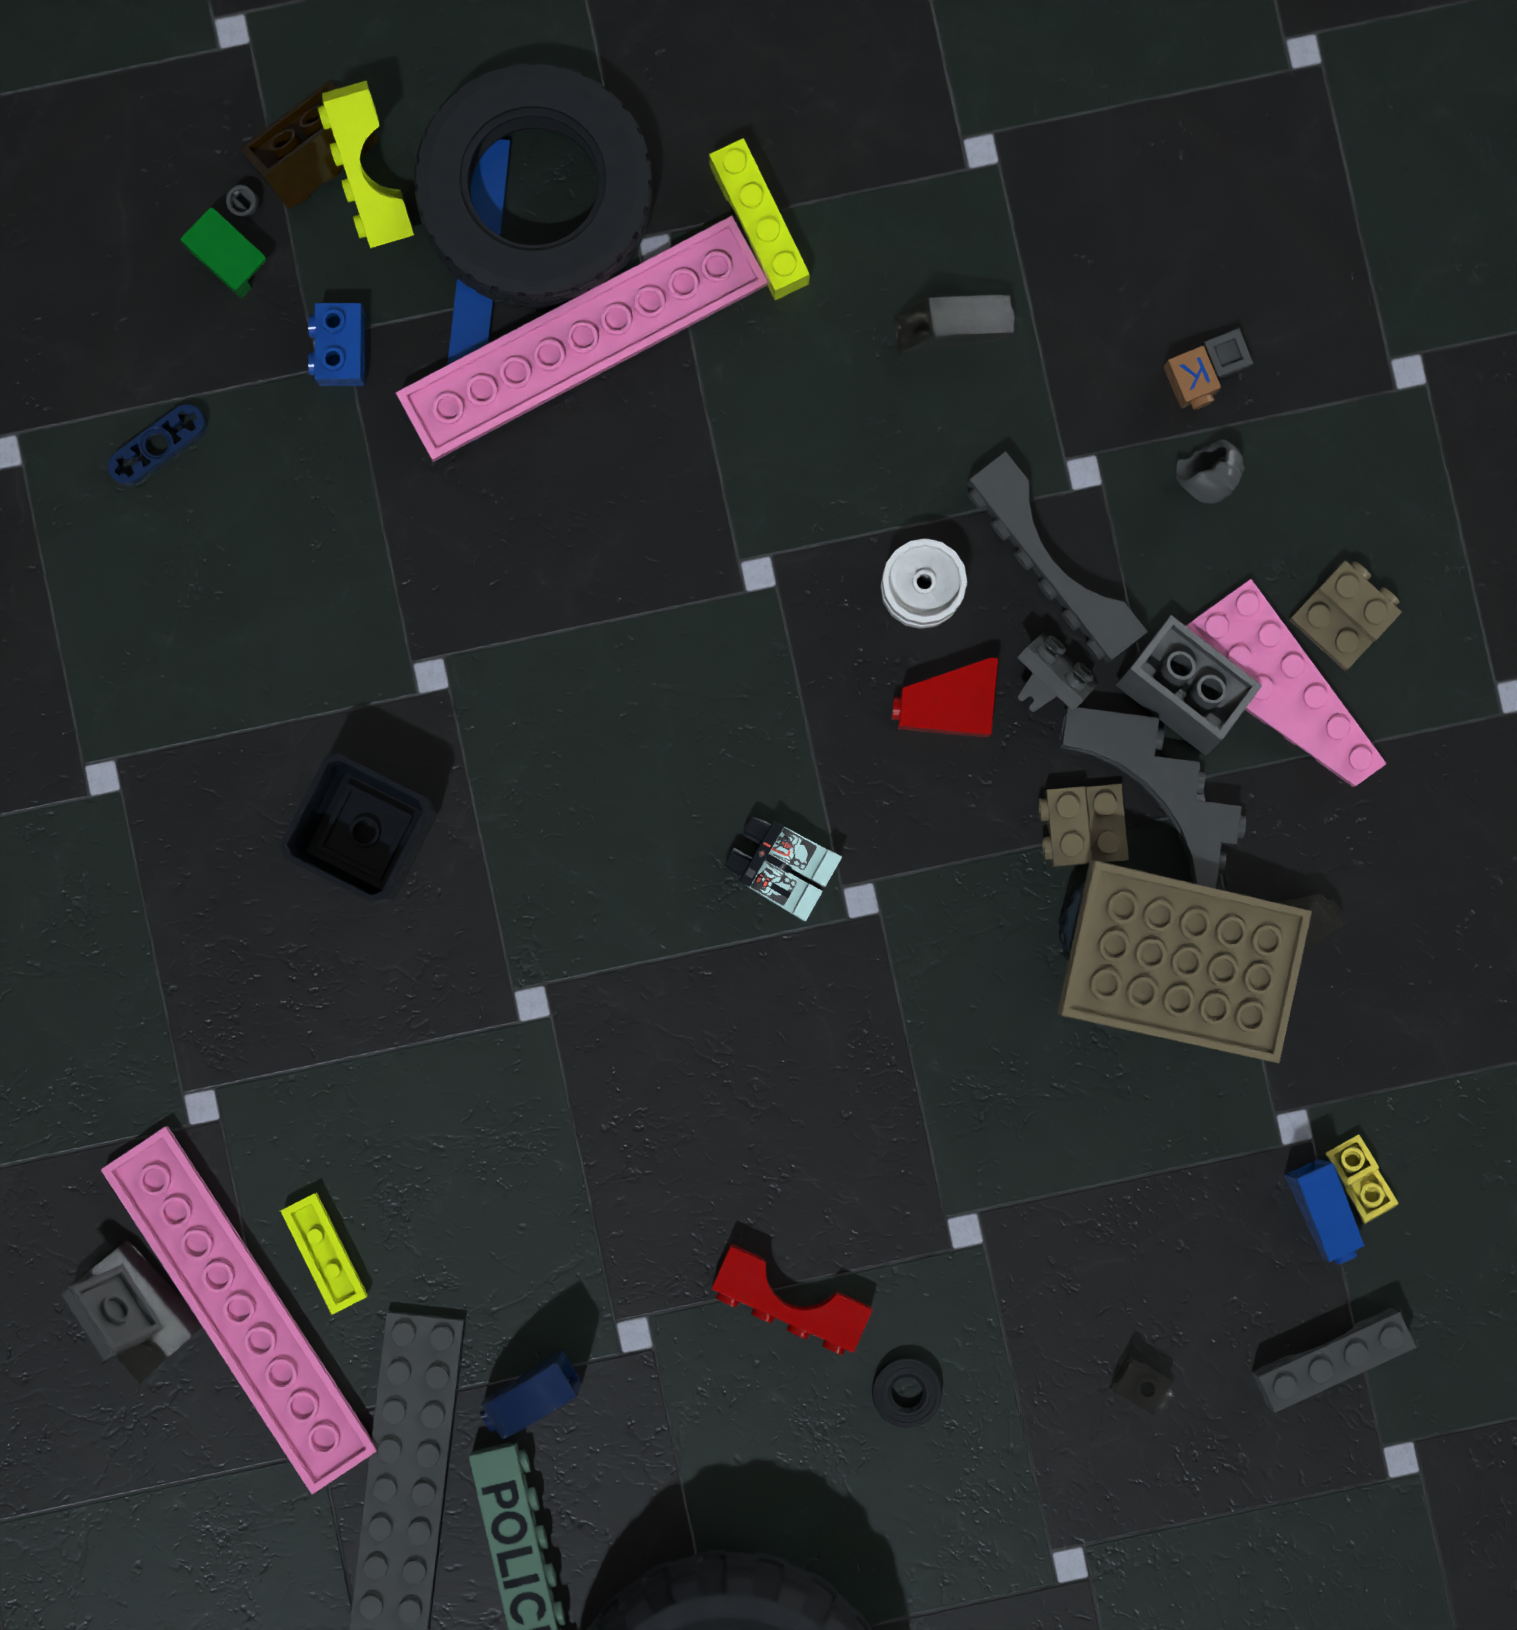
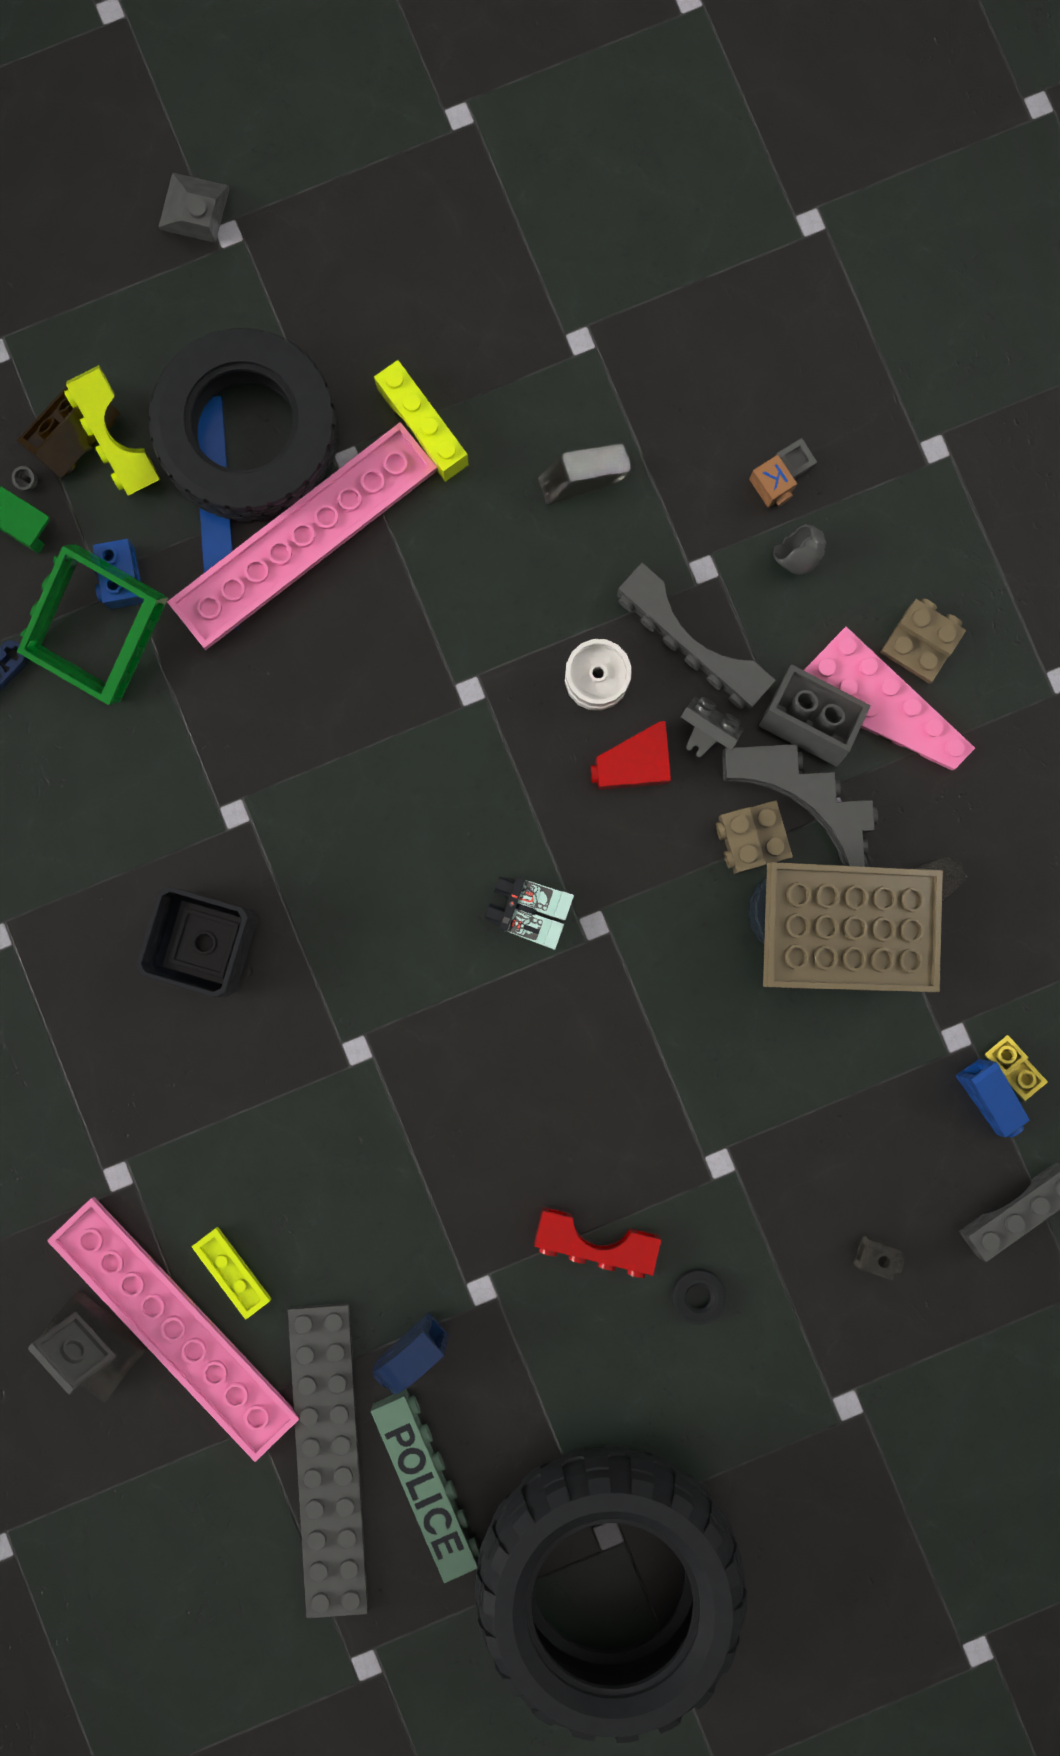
camera: 10 degrees left, 0 degrees up
none -> green window [17,544,168,705]

